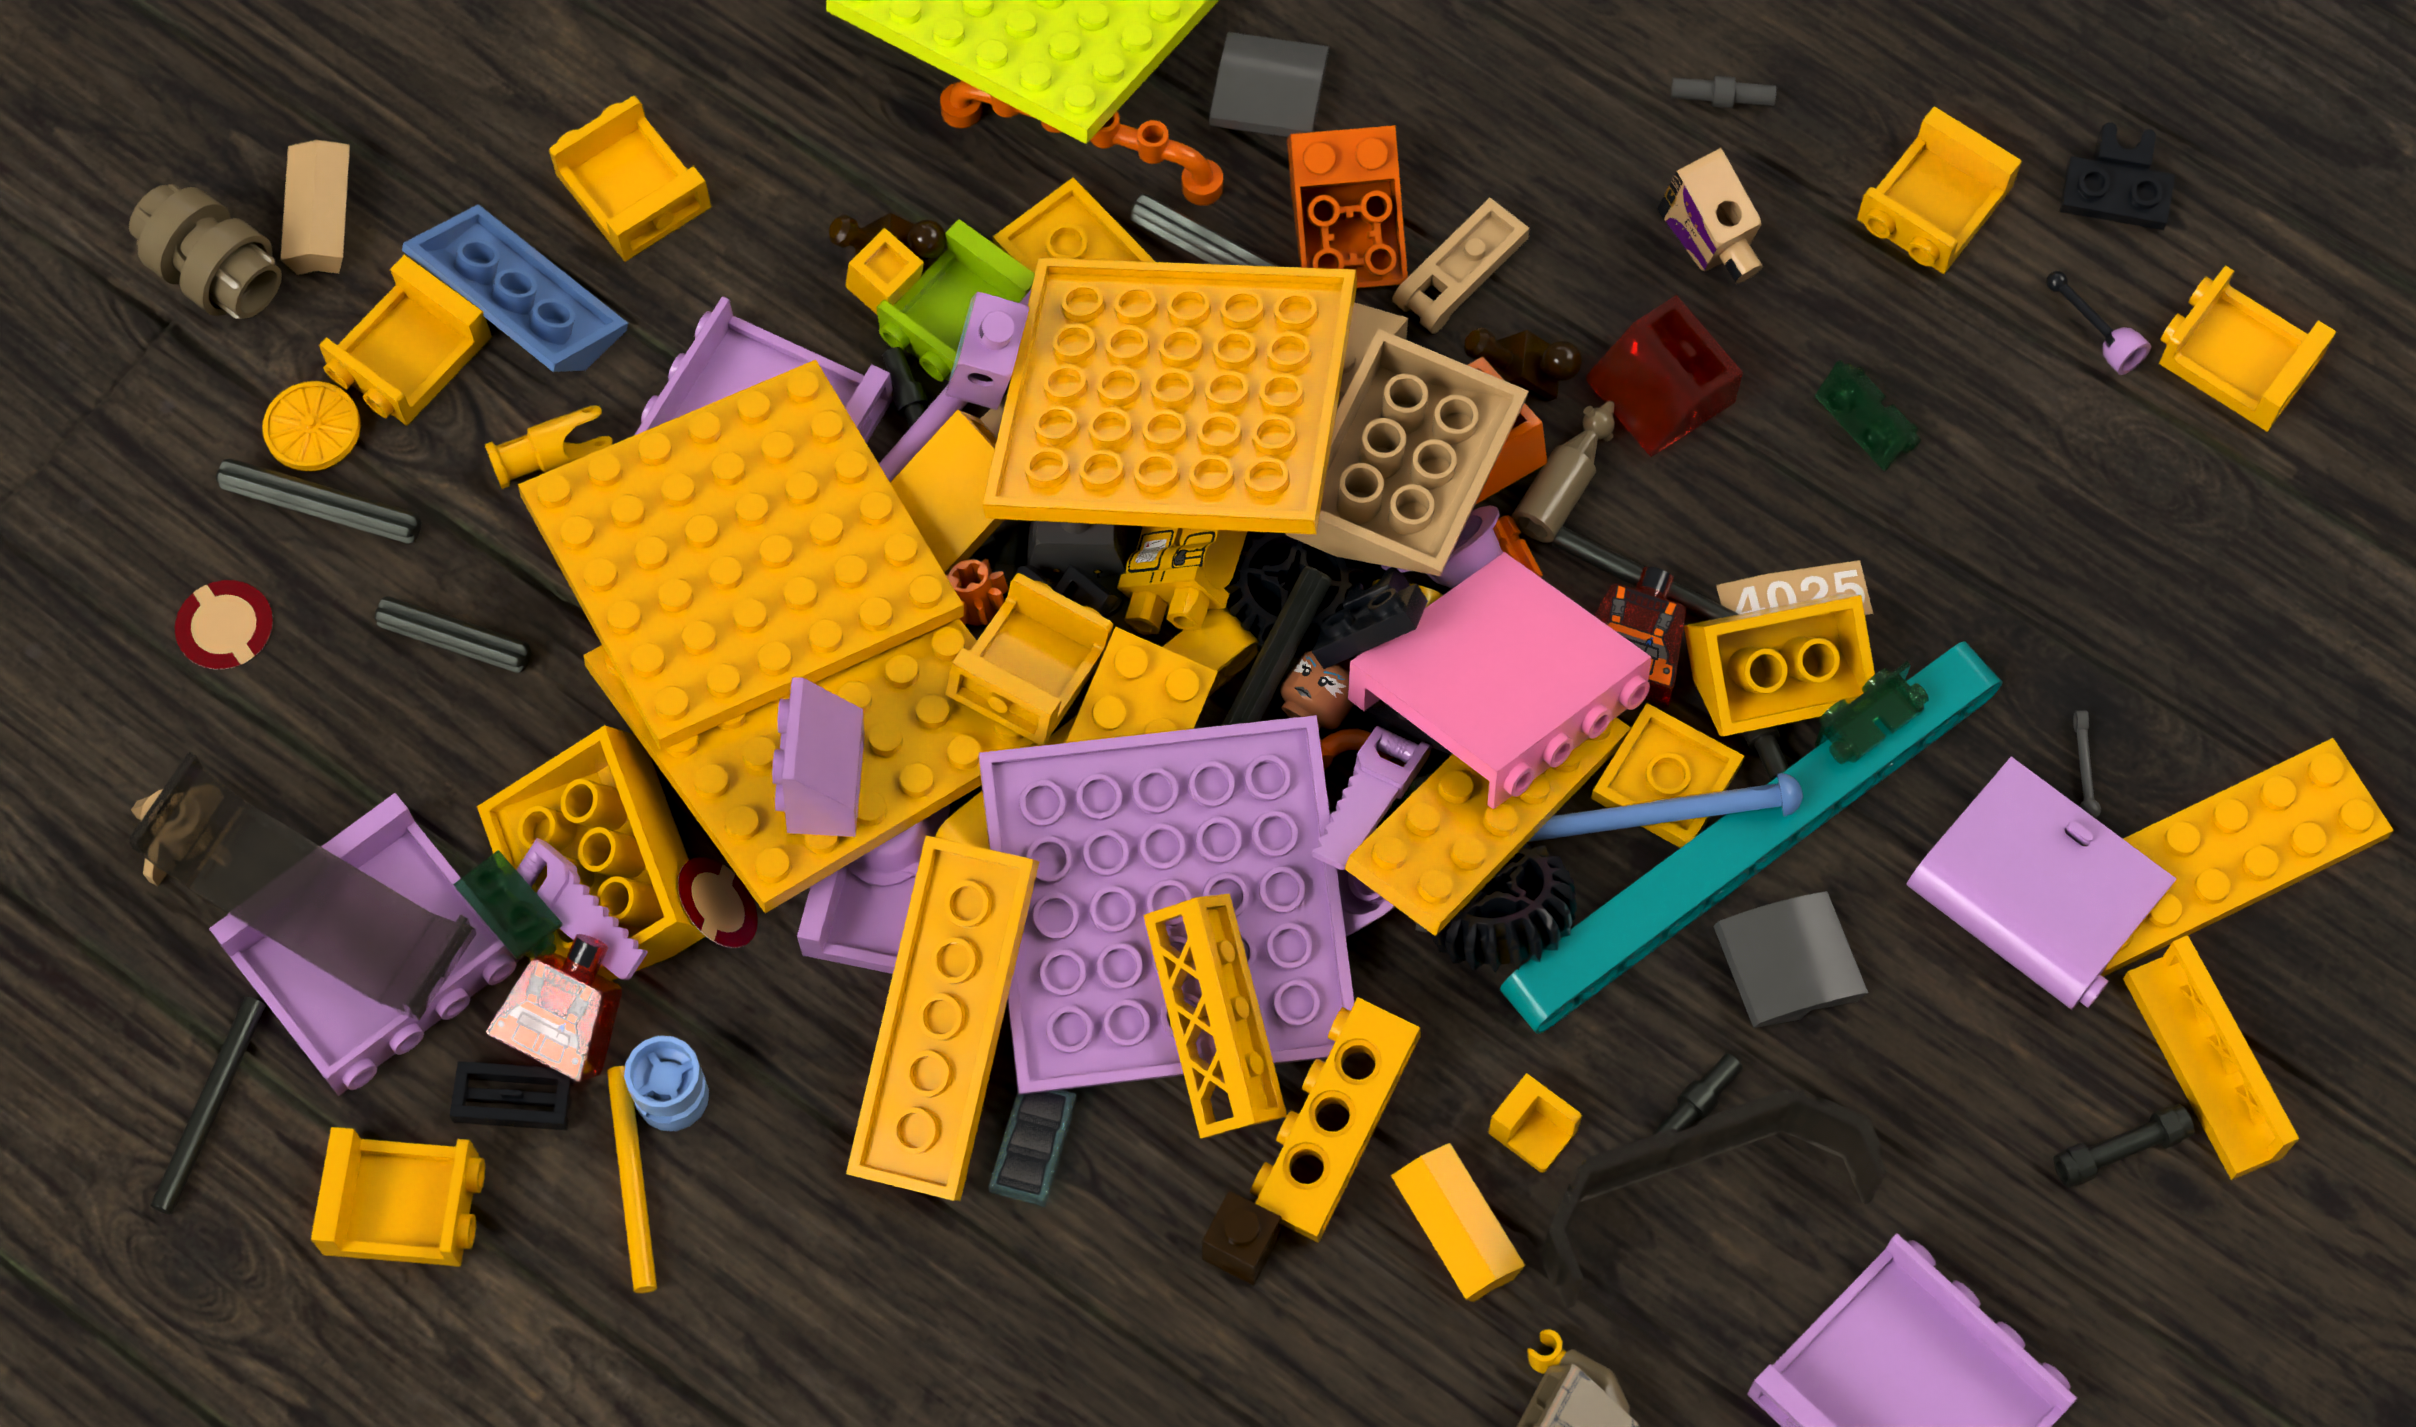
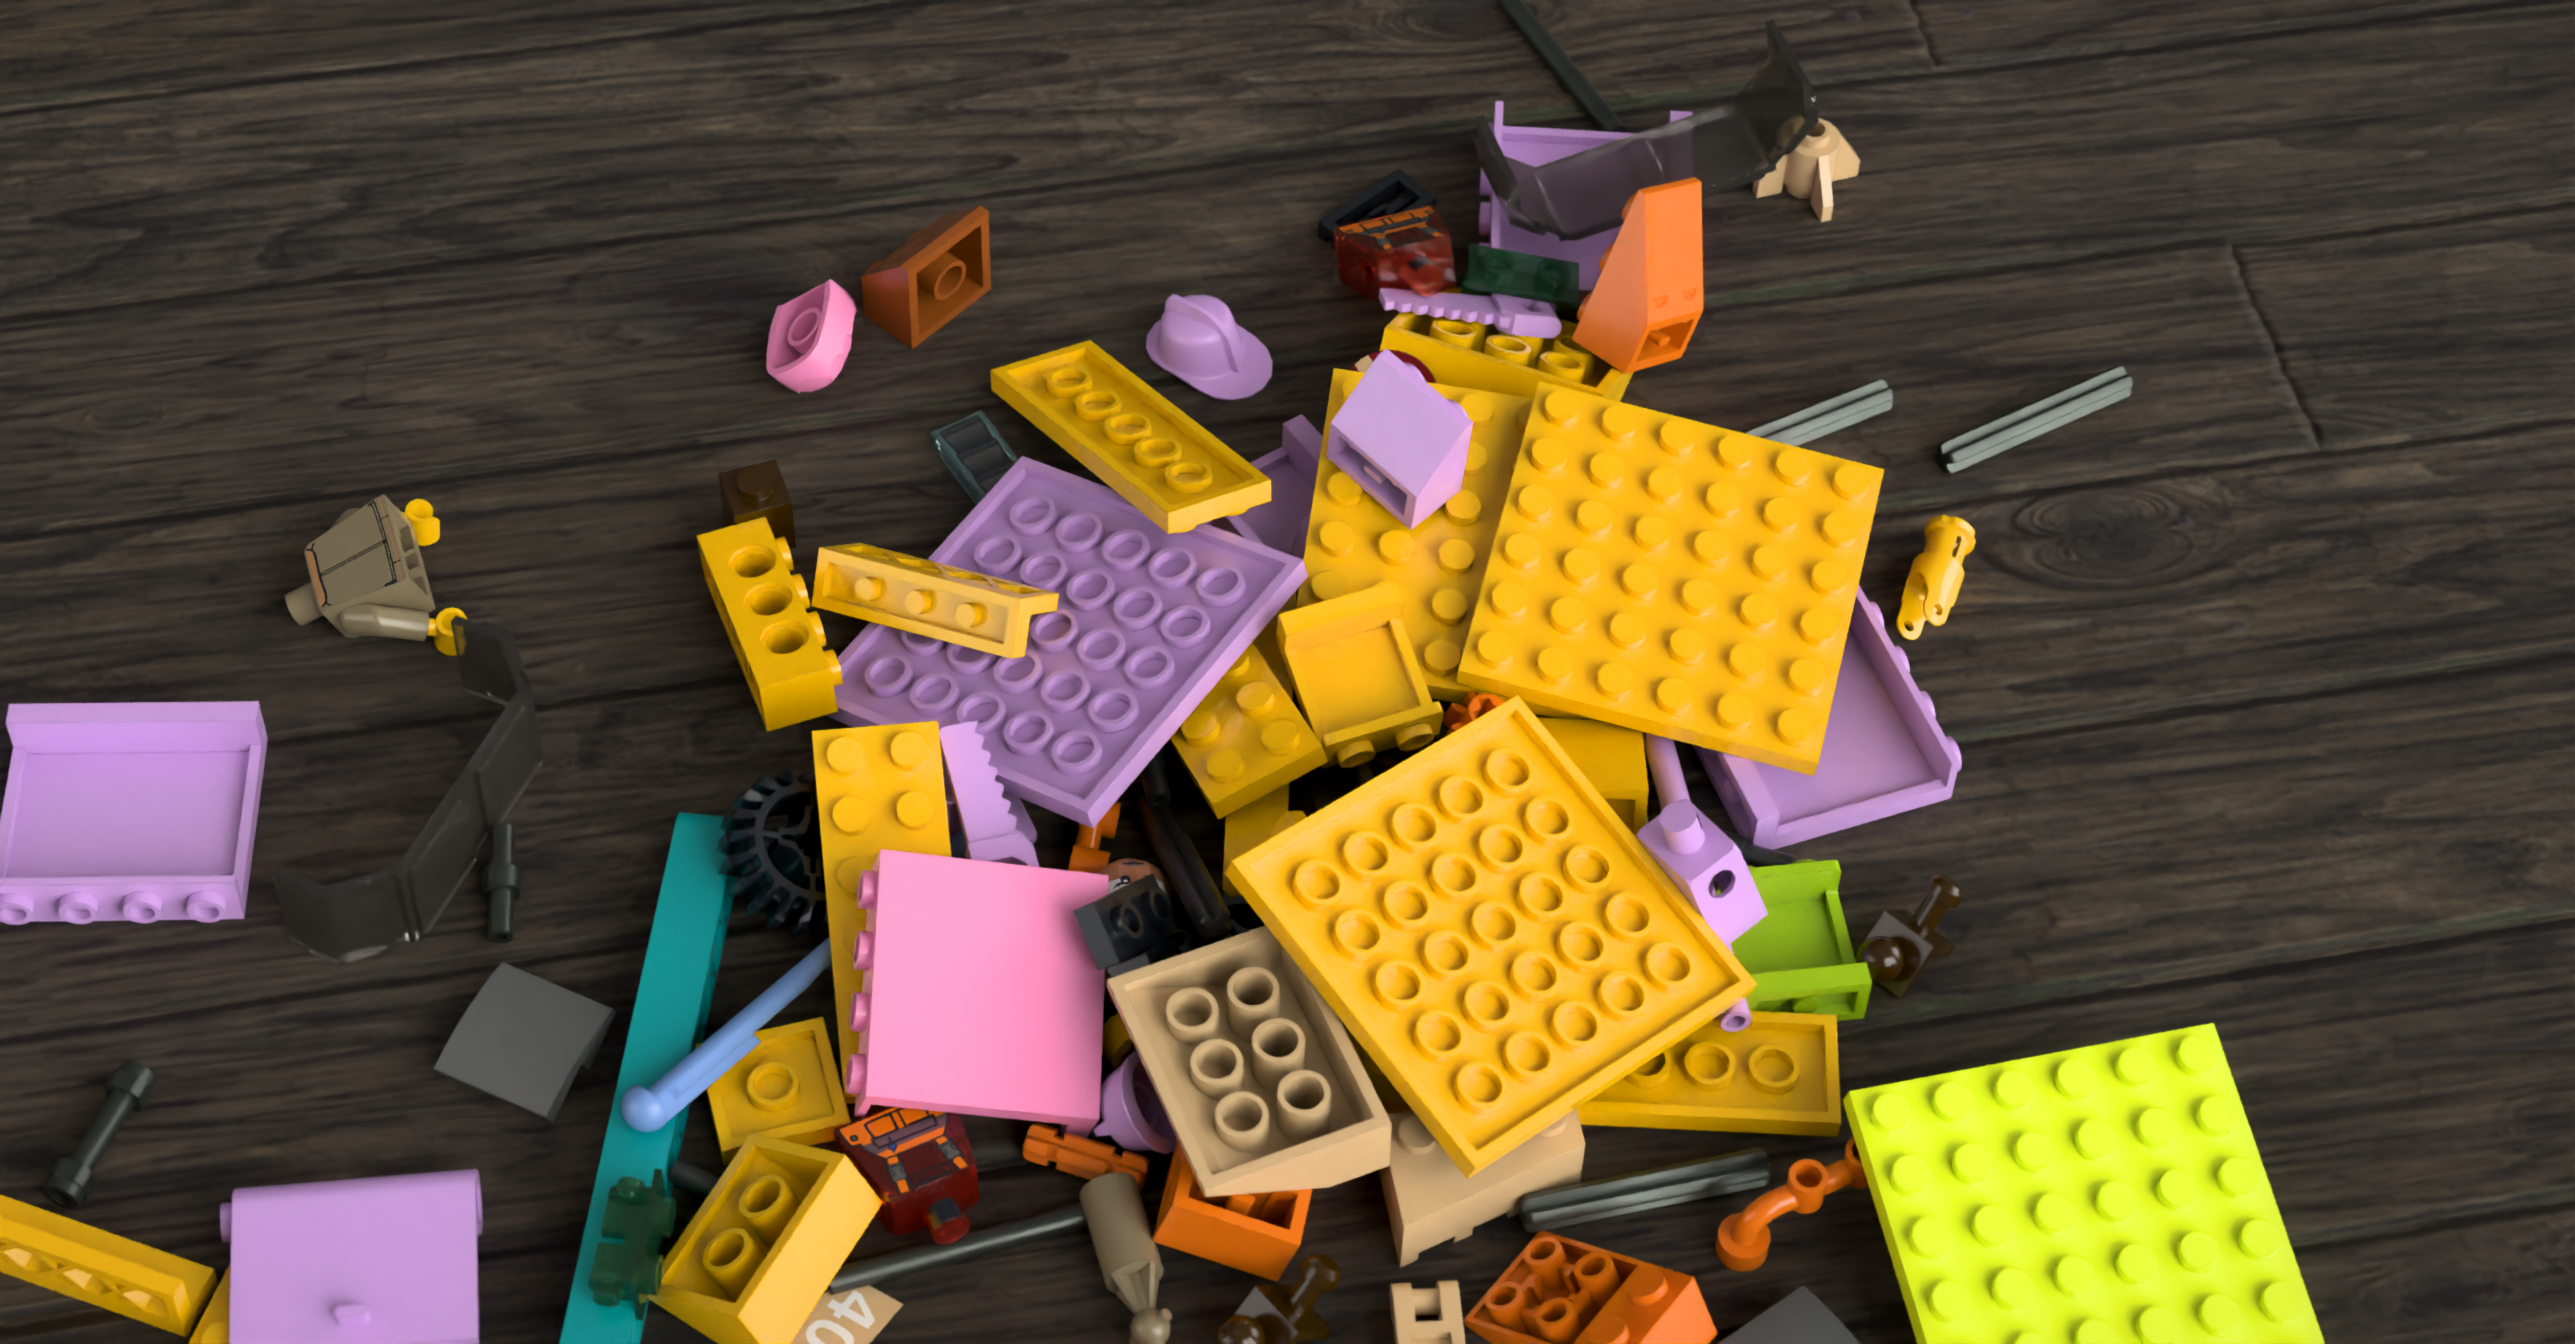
camera: 130 degrees right, 15 degrees down
dark tan piece [129,184,282,319] -> none
sticker [175,580,273,669] -> none
yellow wheel [262,381,361,471] -> none
tan piece [280,140,350,275] -> none
yellow panel [311,1127,485,1267] -> none
yellow panel [319,255,492,426] -> none
medium blue slope [402,204,628,372] -> none
yellow panel [549,96,711,262] -> none
yellow bar [607,1066,657,1293] -> none
light blue wheel [624,1036,709,1131] -> none
yellow panel [845,228,924,314] -> none
yellow piece [1391,1143,1525,1302] -> none
yellow panel [1488,1073,1582,1173] -> none
none -> bright pink piece [766,279,857,393]
none -> dark orange slope [861,205,991,350]
none -> lavender piece [1146,294,1273,401]
none -> orange slope [1572,177,1704,374]

